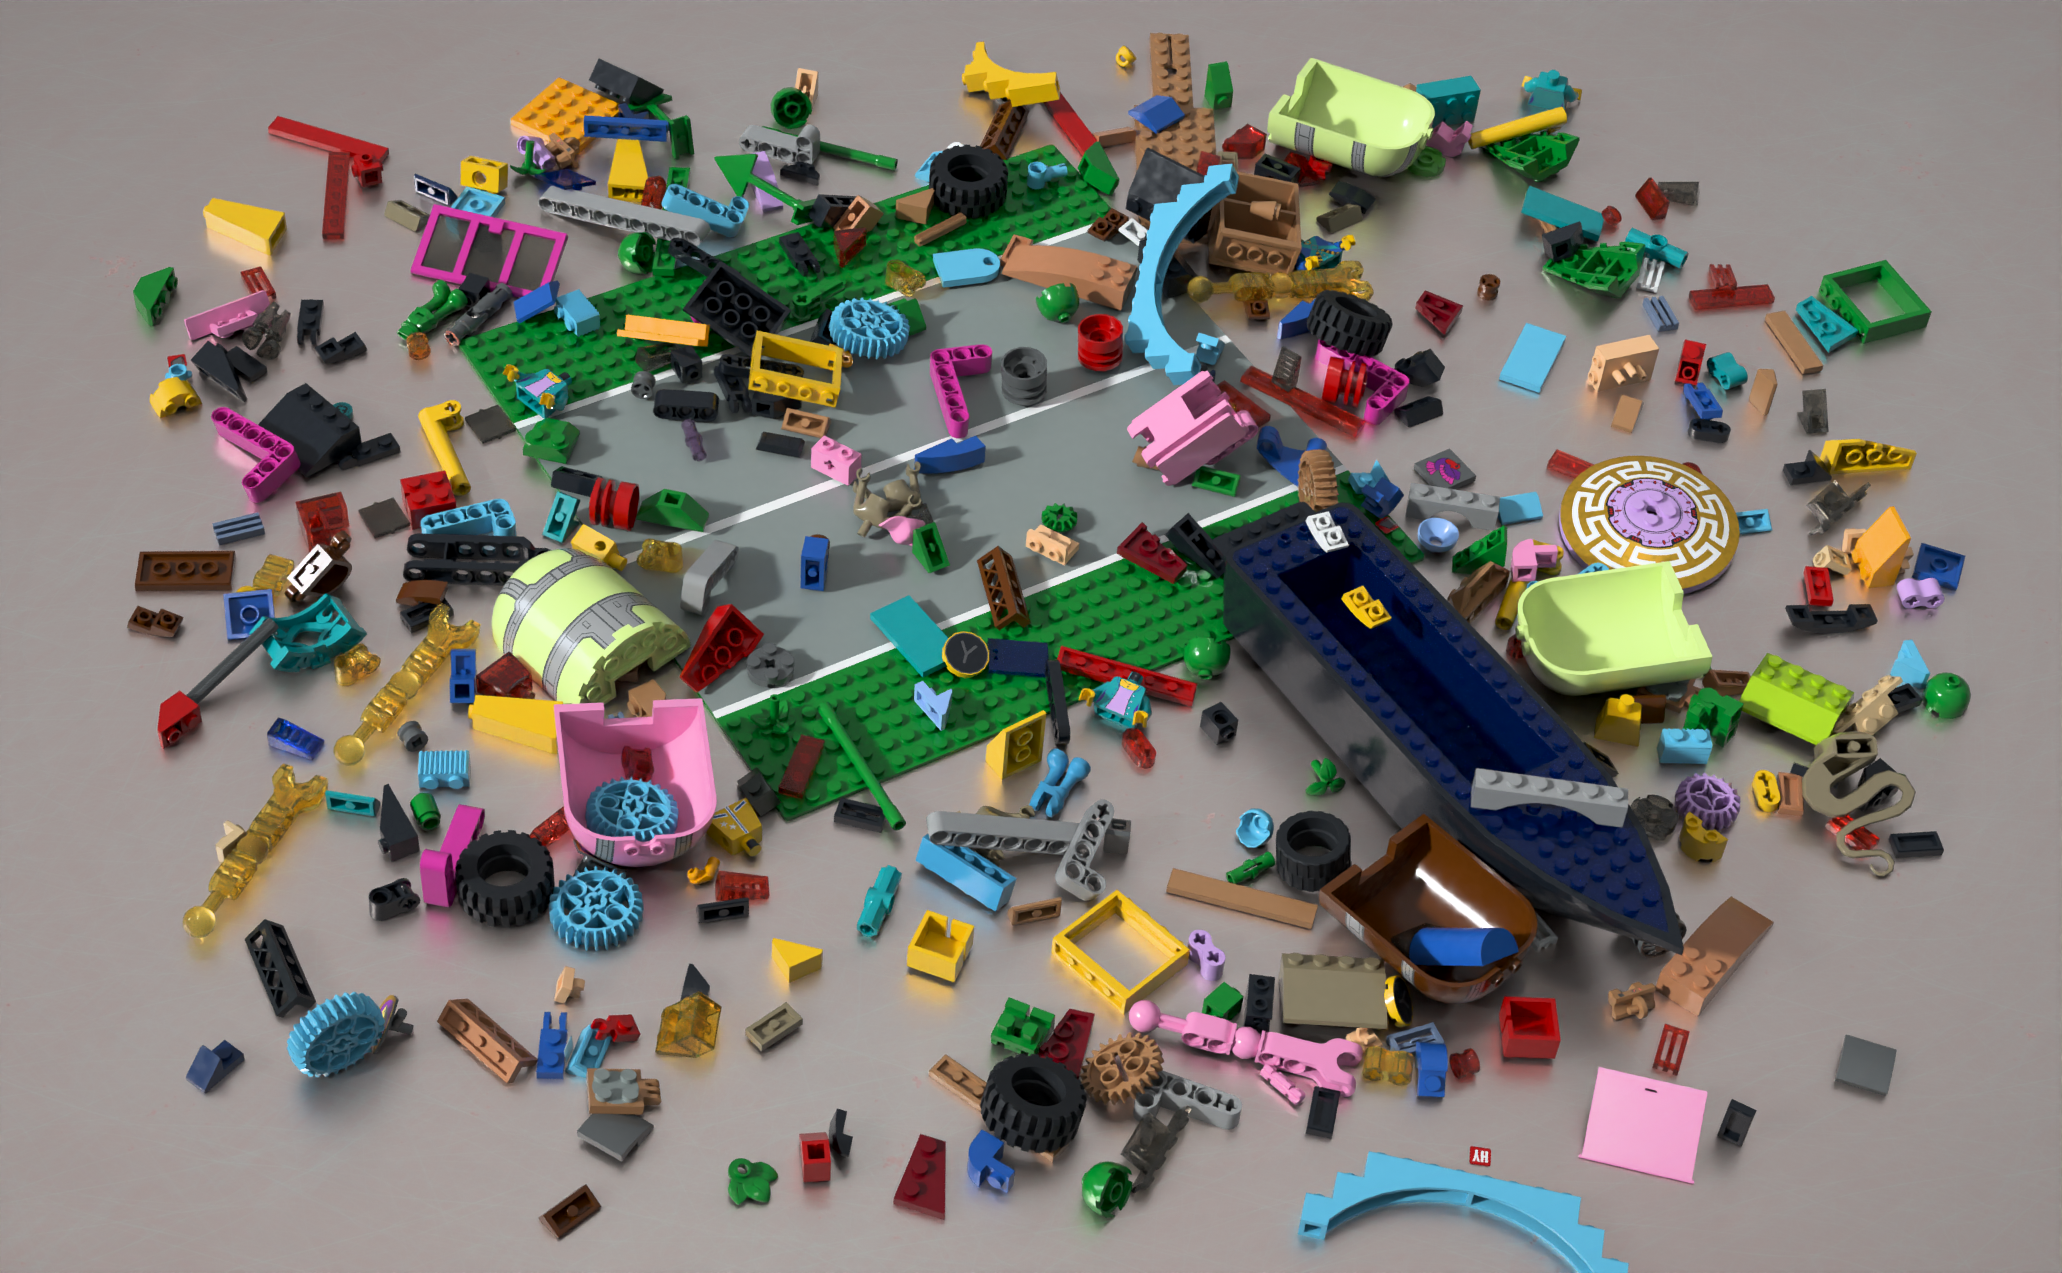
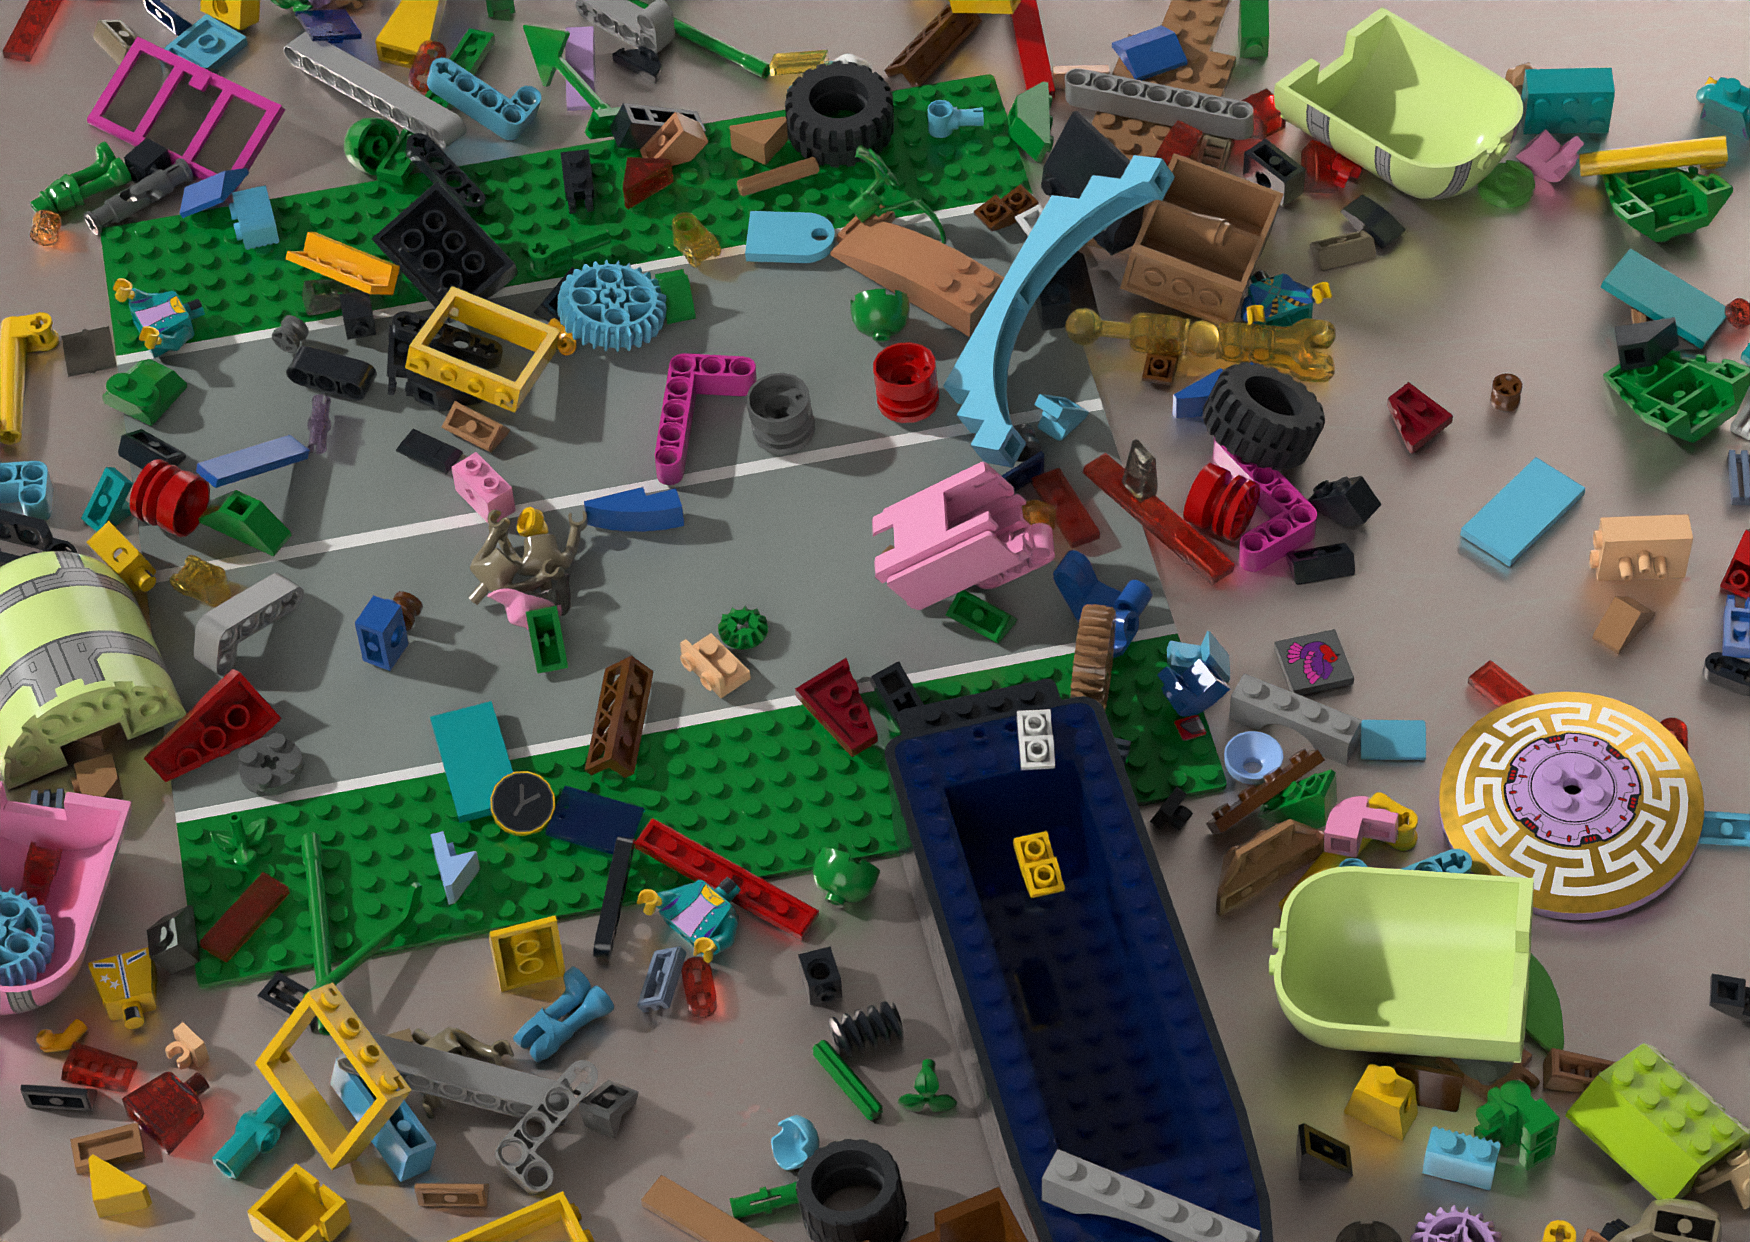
camera: 25 degrees right, 5 degrees up
none -> medium nougat tile [70,1122,146,1175]
none -> clear red torso [122,1072,210,1155]
none -> light nougat tile [165,1022,210,1069]
none -> tile [196,435,310,488]
none -> yellow window [255,982,412,1170]
none -> green piece [303,882,423,998]
none -> yellow tile [517,507,549,538]
none -> sand blue tile [637,946,687,1013]
none -> clear yellow tile [769,50,830,76]
none -> green axle [812,1040,883,1121]
none -> black piece [828,1001,904,1057]
none -> green plant [848,145,946,244]
none -> light grey beam [1065,68,1254,140]
none -> reddish brown plate [1206,748,1325,834]

